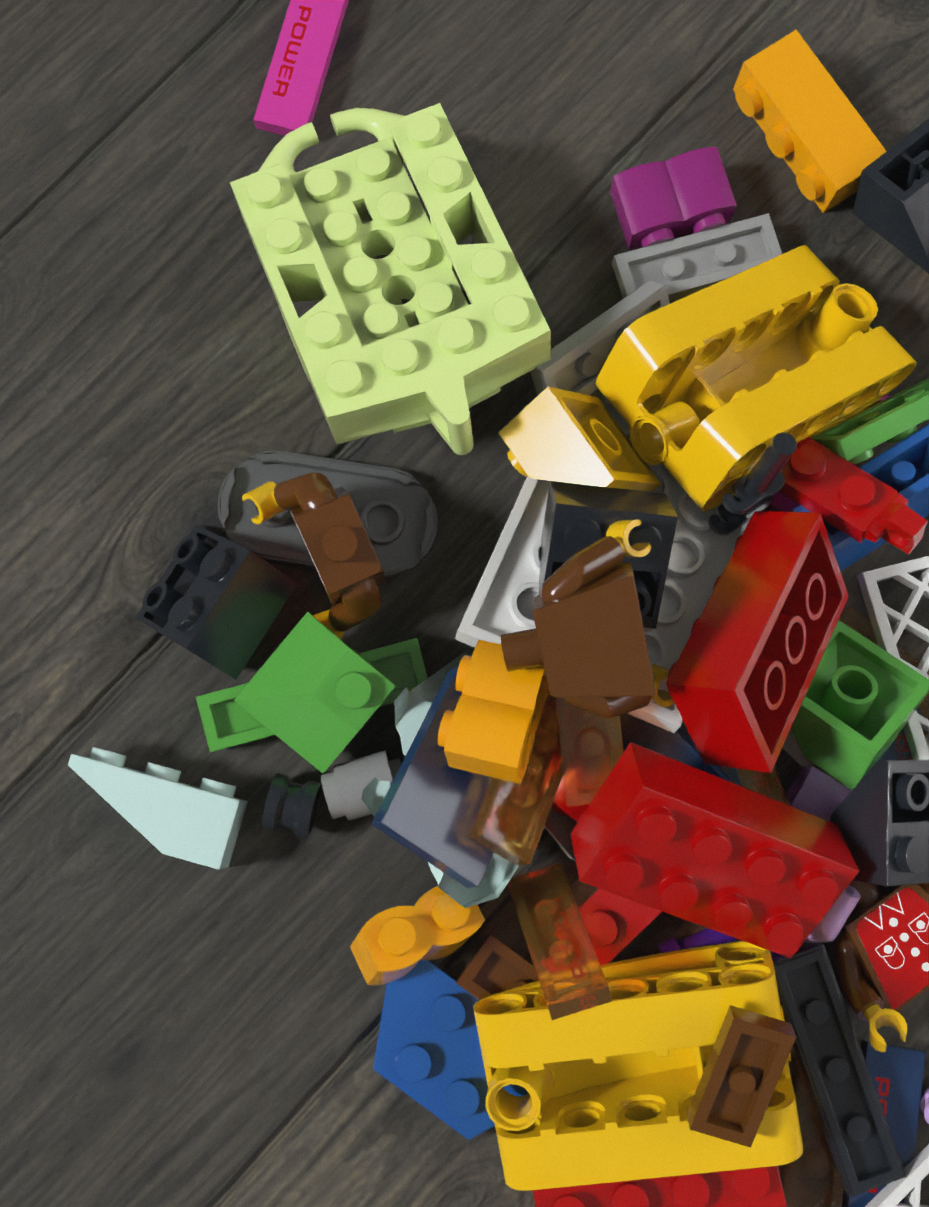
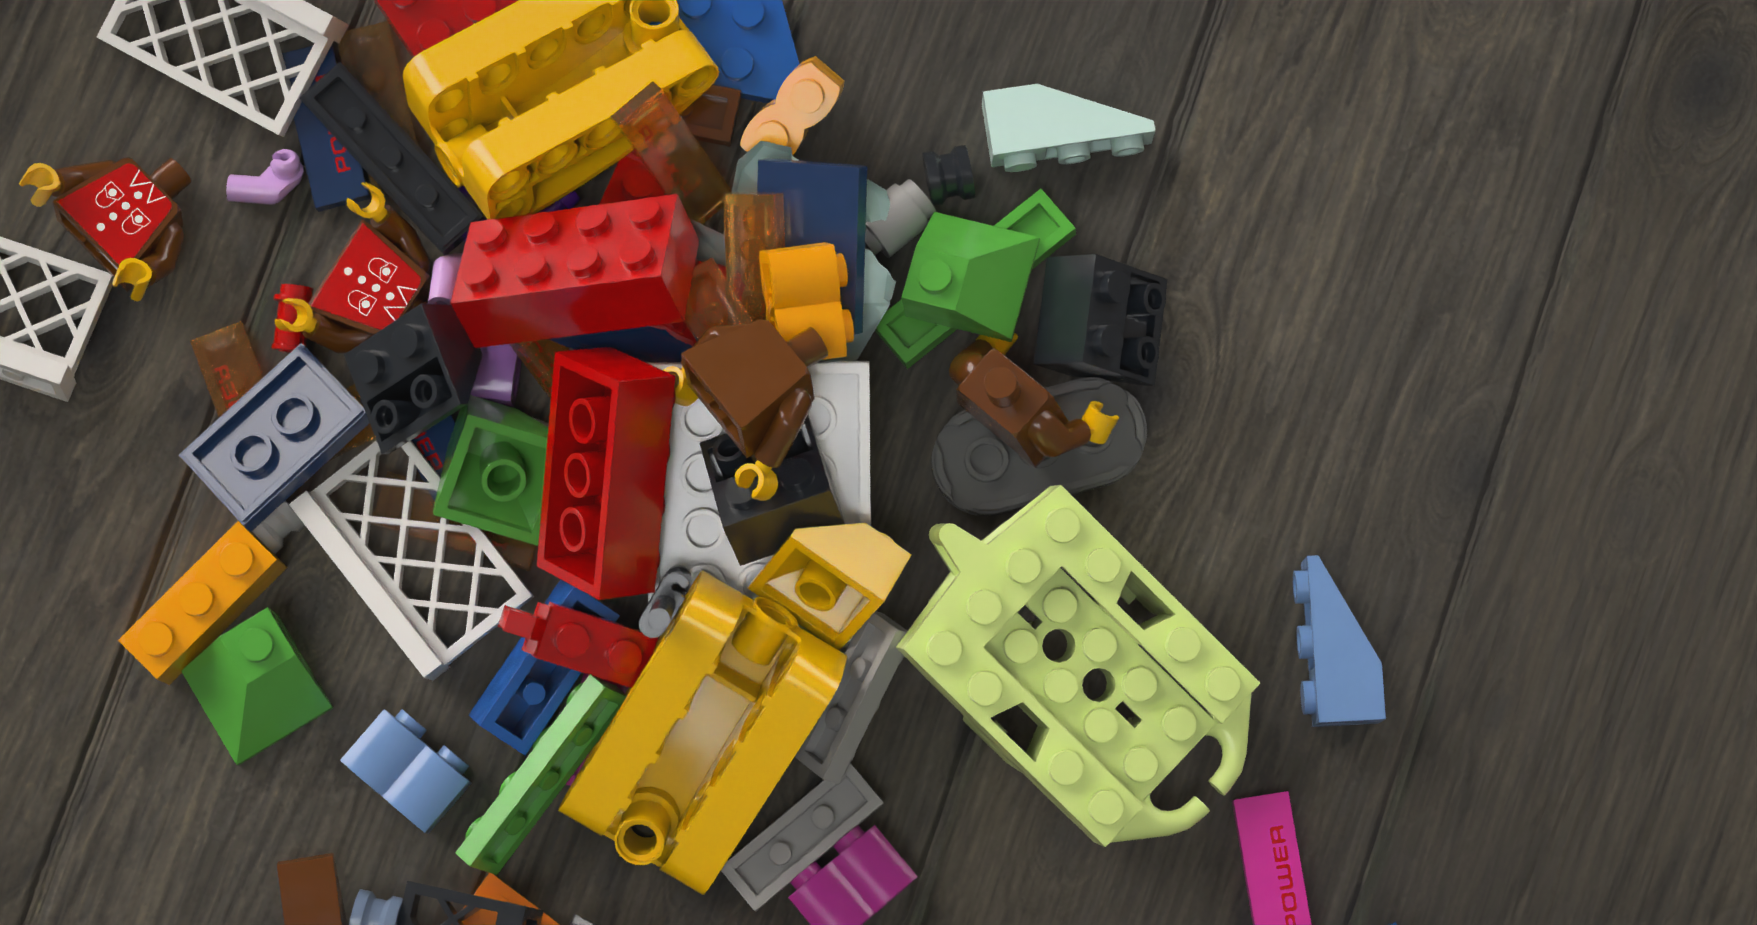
camera: 160 degrees right, 0 degrees up
reddish brown plate [686,1005,796,1148] -> none
none -> medium blue slope [1293,555,1386,727]

